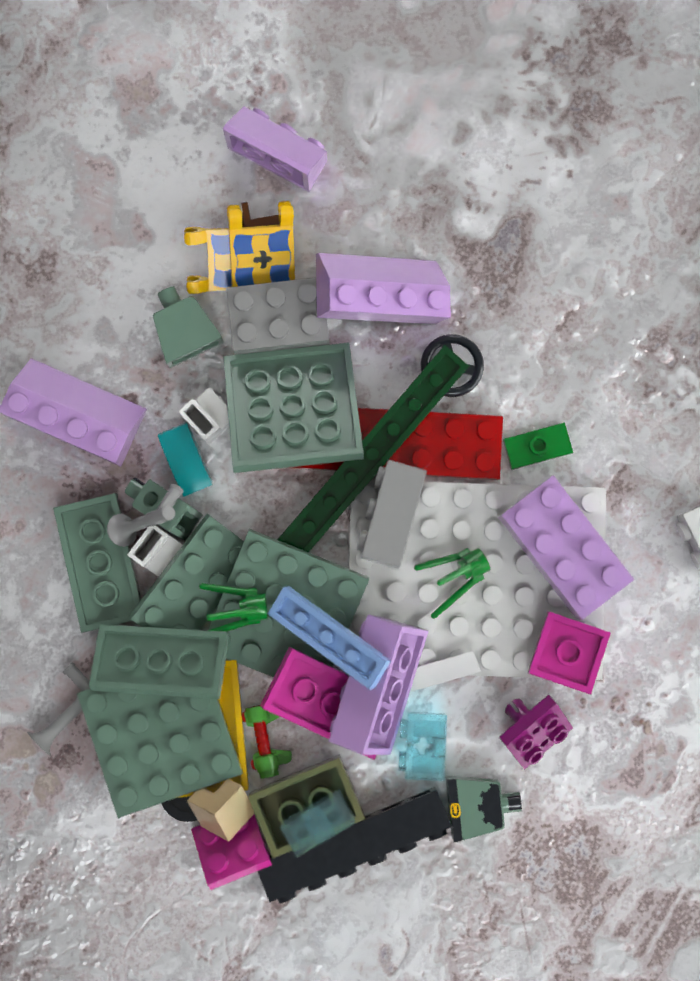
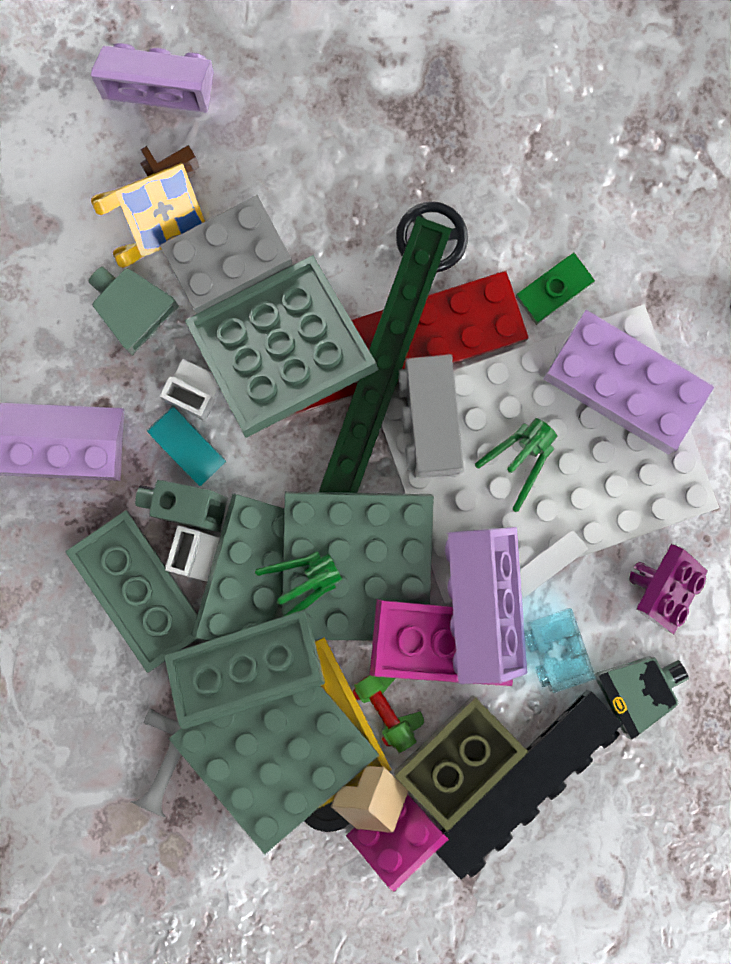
camera: 25 degrees left, 0 degrees up
light grey piece [107,484,183,547] -> none
yellow flag [227,201,295,287] -> none
light blue plate [268,586,391,690] -> none
clear light blue brick [280,789,356,857] -> none
lavender slope [316,253,451,324] -> none
dark pink plate [527,611,611,695] -> none

